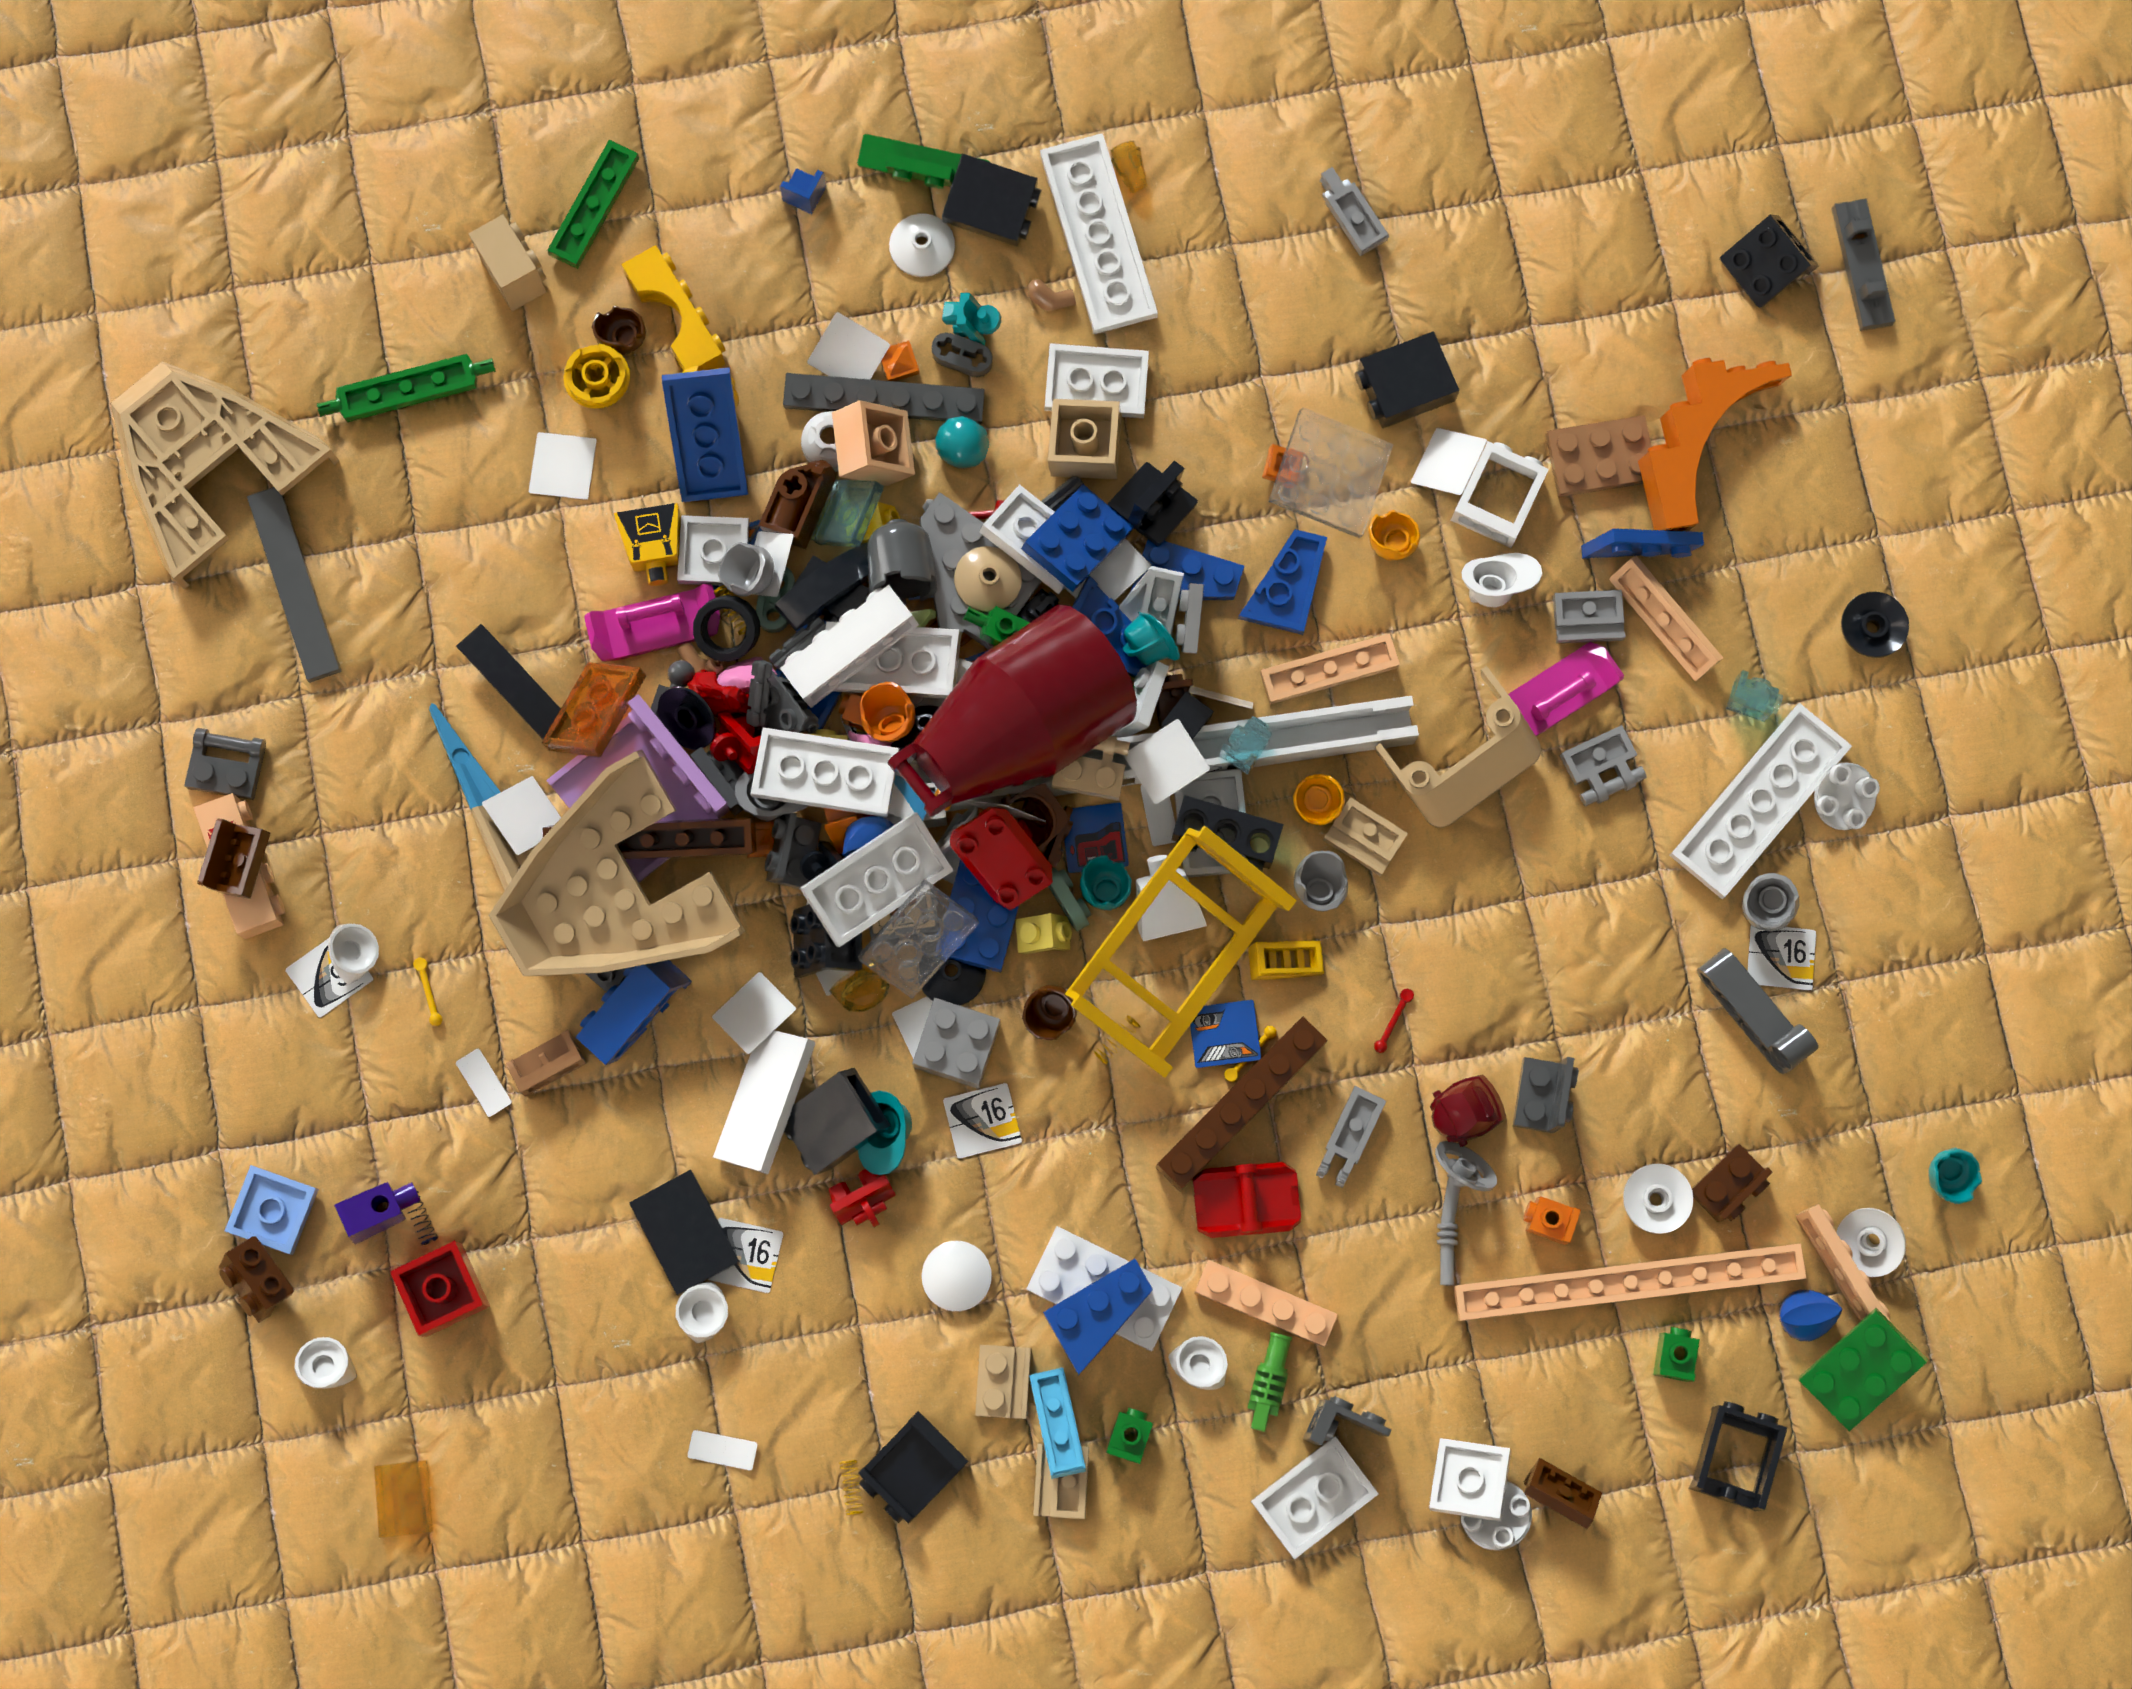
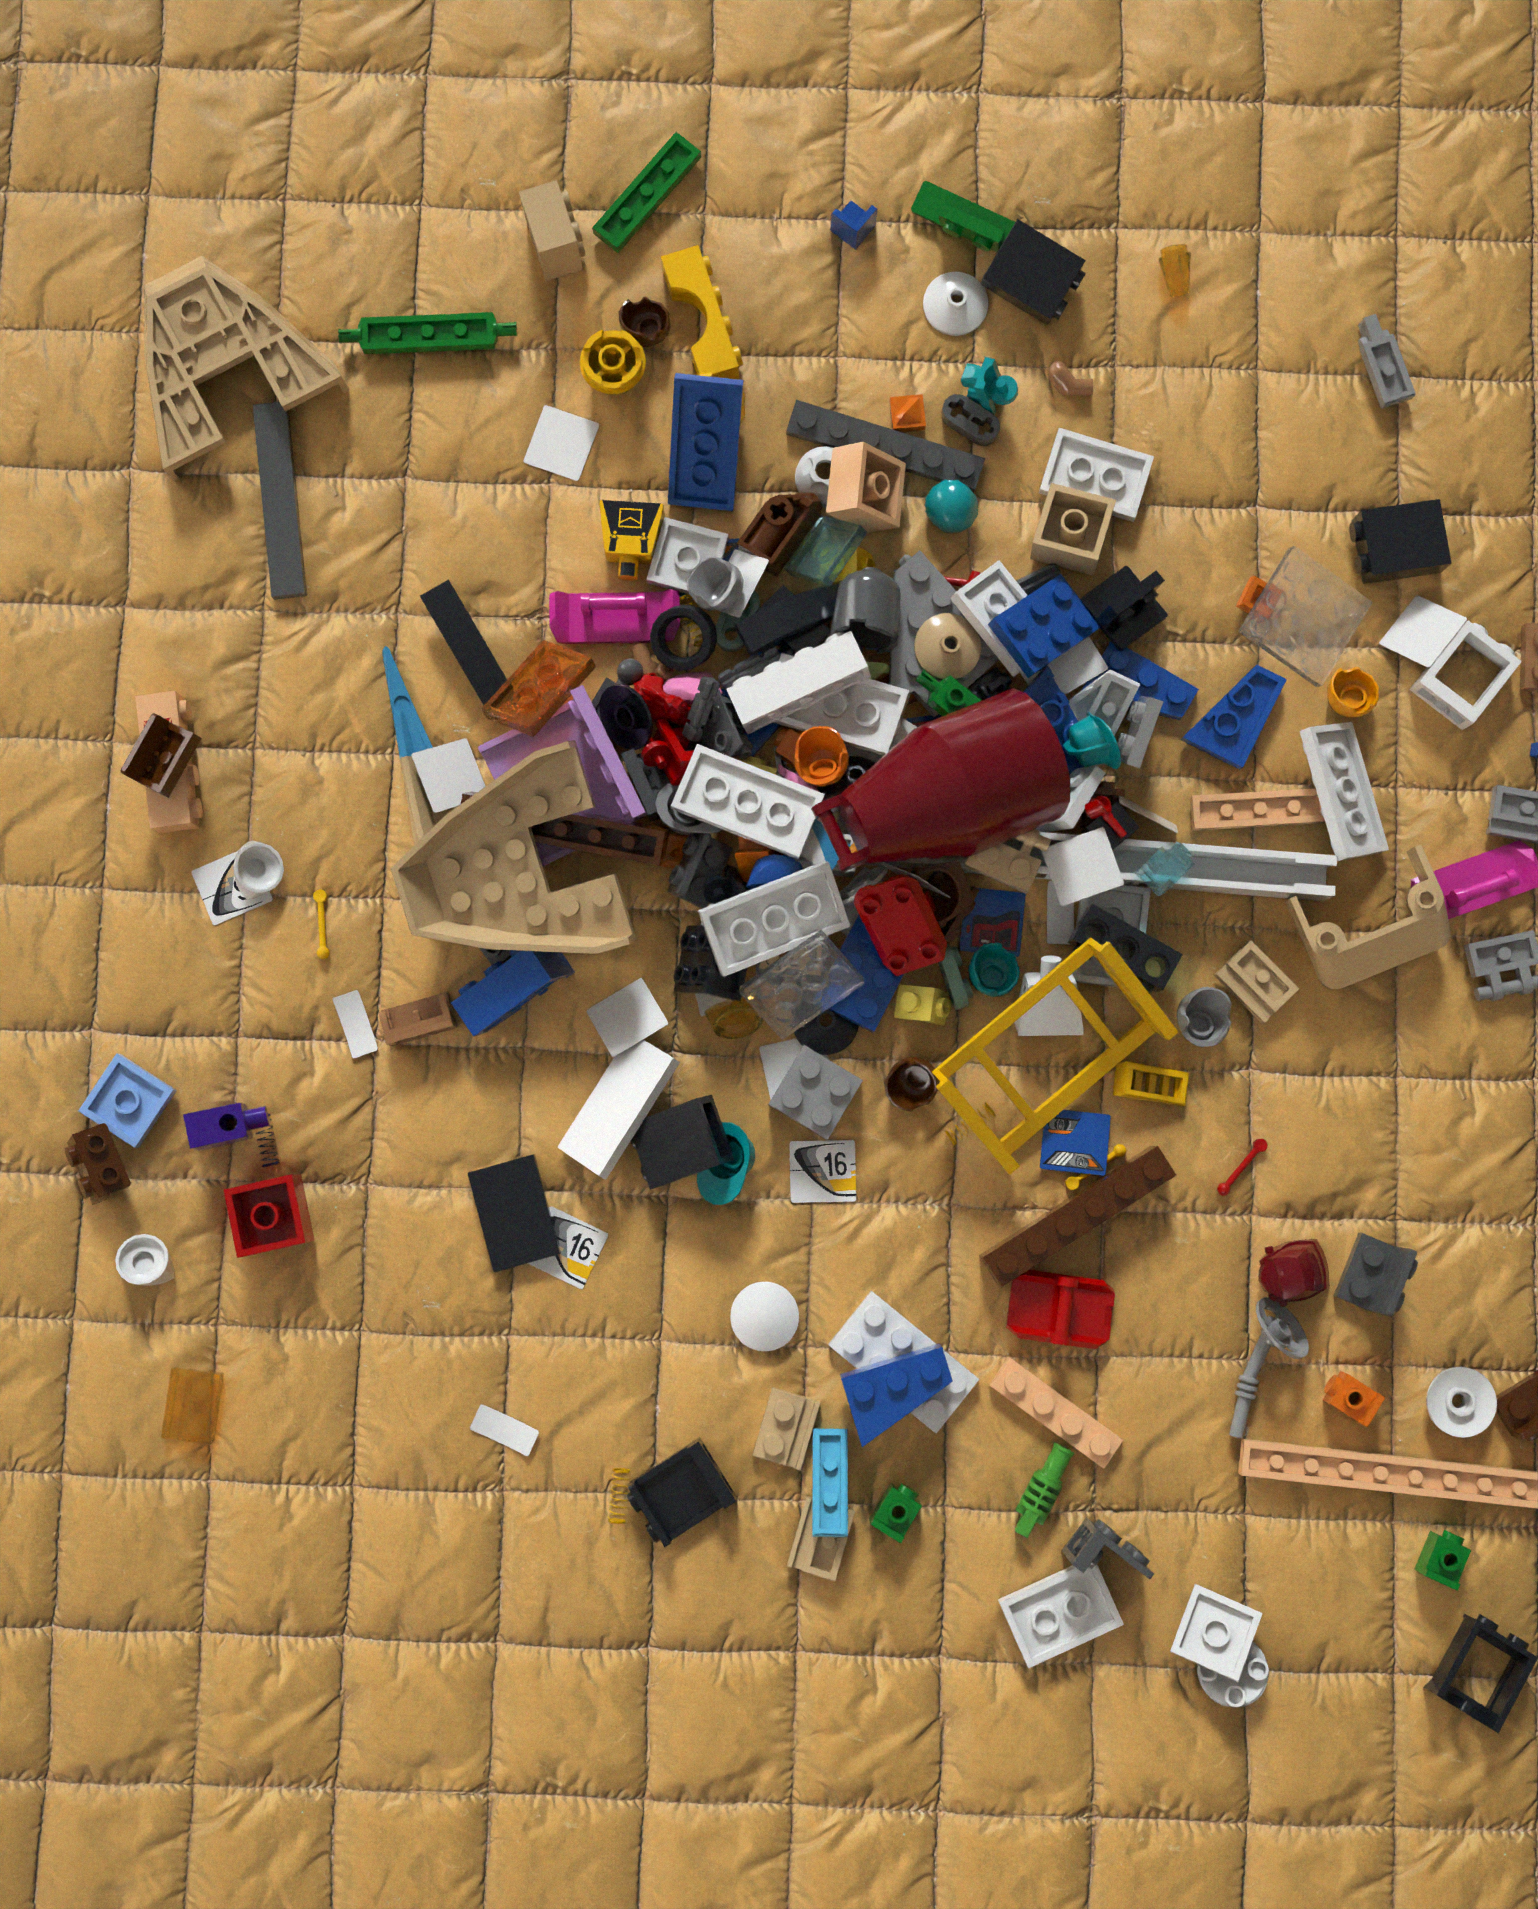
camera: 15 degrees right, 5 degrees up
dark grey plate [184,728,266,800] -> none
white piece [676,1281,728,1344] -> none
white sticker [807,312,890,380] -> none
red hips [829,1169,896,1228] -> none
white plate [1040,133,1158,335] -> none
white piece [1169,1336,1228,1390] -> none
light orange hair [1293,774,1345,825] -> none
light grey hinge [1316,1086,1386,1188] -> none
white piece [1461,553,1542,608] -> none
reddish brown bracket [1524,1457,1602,1529] -> none
none -> red hand [1085,796,1127,839]
none -> white plate [1300,722,1389,861]

